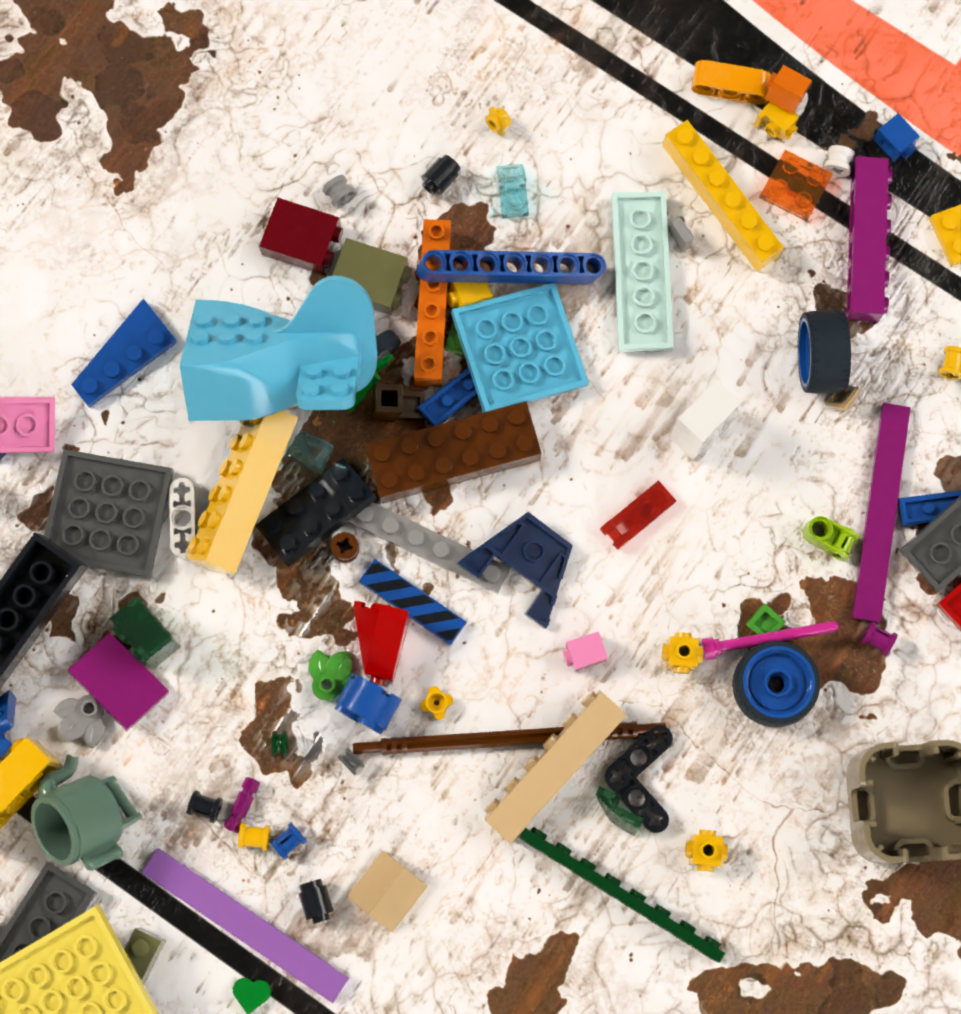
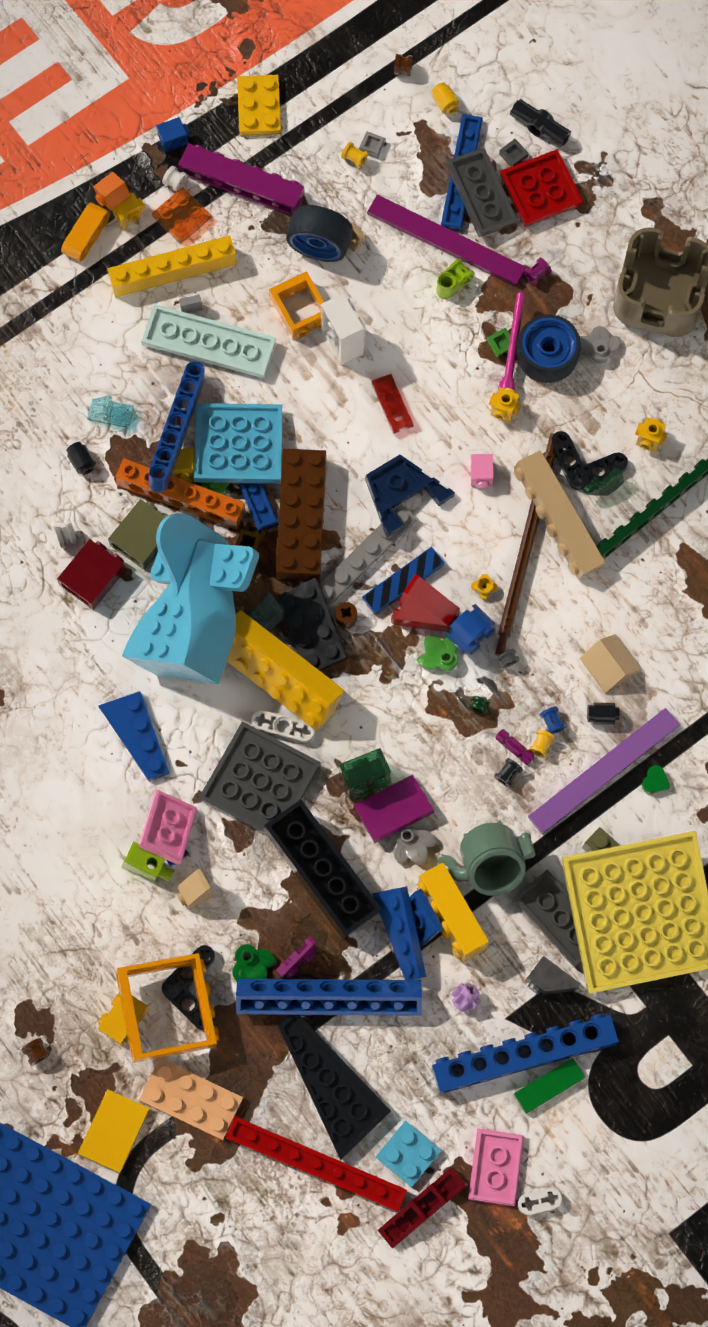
camera: 70 degrees left, 5 degrees down
yellow plate [485,107,511,136] -> none
none -> light orange window [269,271,324,339]
none -> light grey plate [580,326,621,363]

